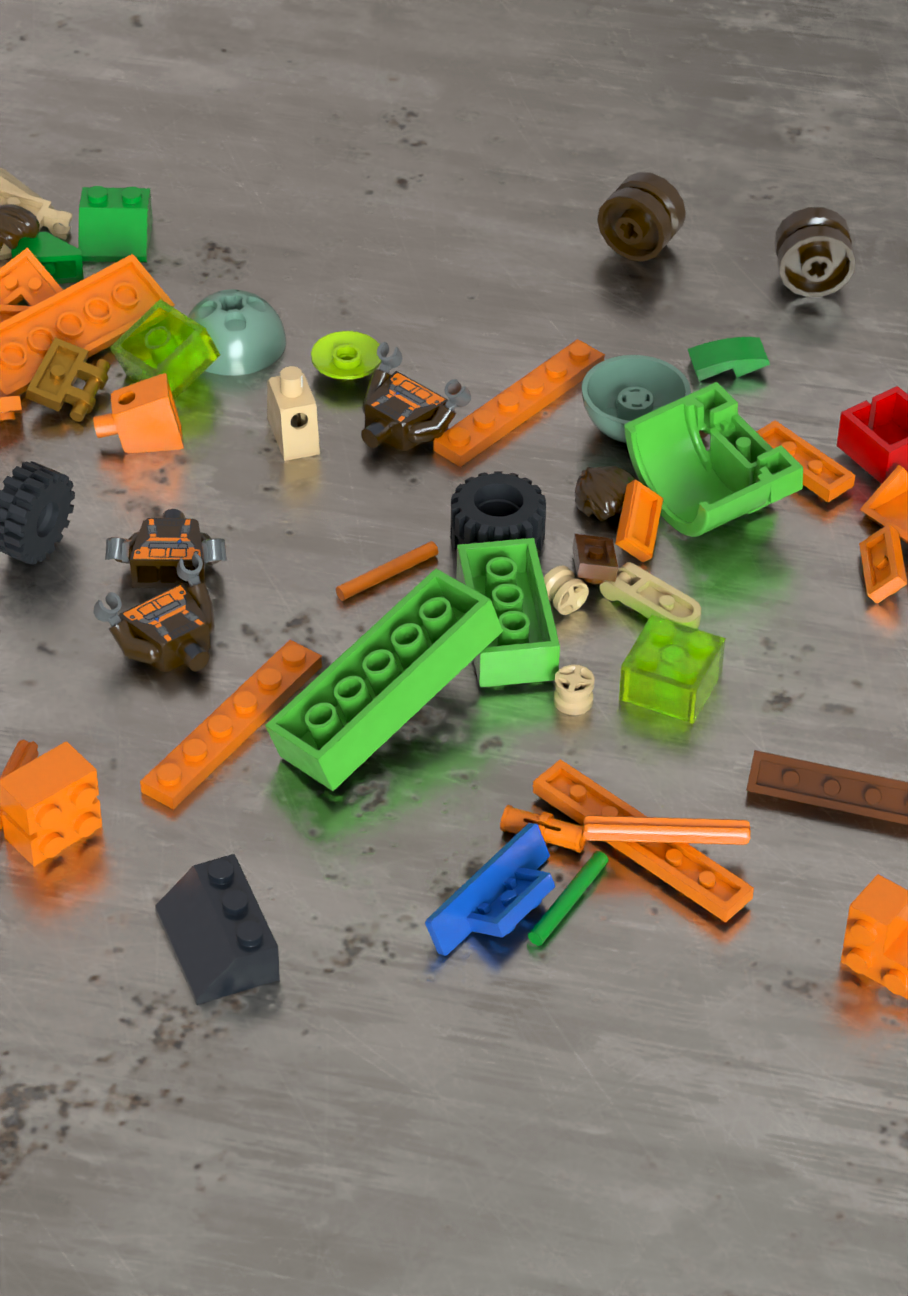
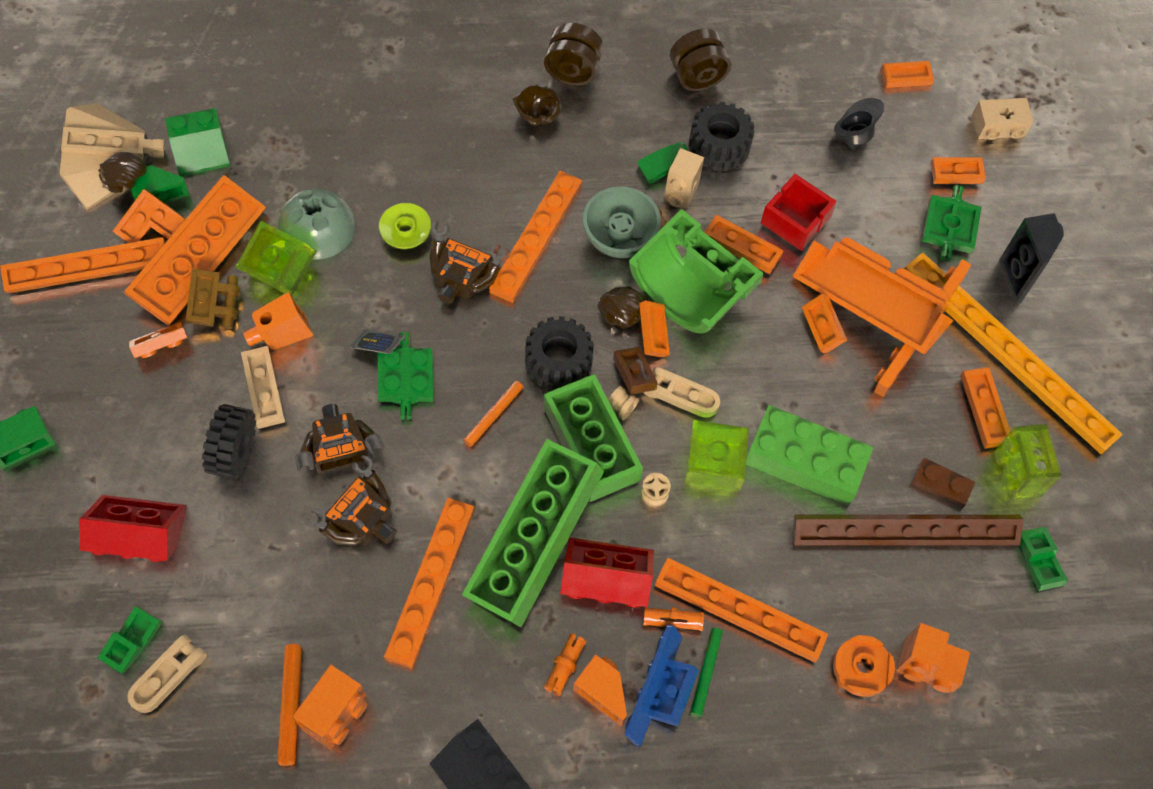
camera: 20 degrees left, 20 degrees up
tan torso [267,366,320,461] -> none
orange axle [582,815,751,845] -> none
none -> tan plate [241,346,285,429]
none -> sticker [349,329,404,354]
none -> green plate [378,332,433,420]
none -> dark brown hair [513,85,562,126]
none -> orange pin [543,633,587,696]
none -> slope [560,537,654,608]
none -> orange slope [573,654,627,726]
none -> tan brick [664,148,704,210]
none -> black tyre [689,102,755,171]
none -> bright green brick [744,405,874,507]
none -> orange plate [833,635,895,697]

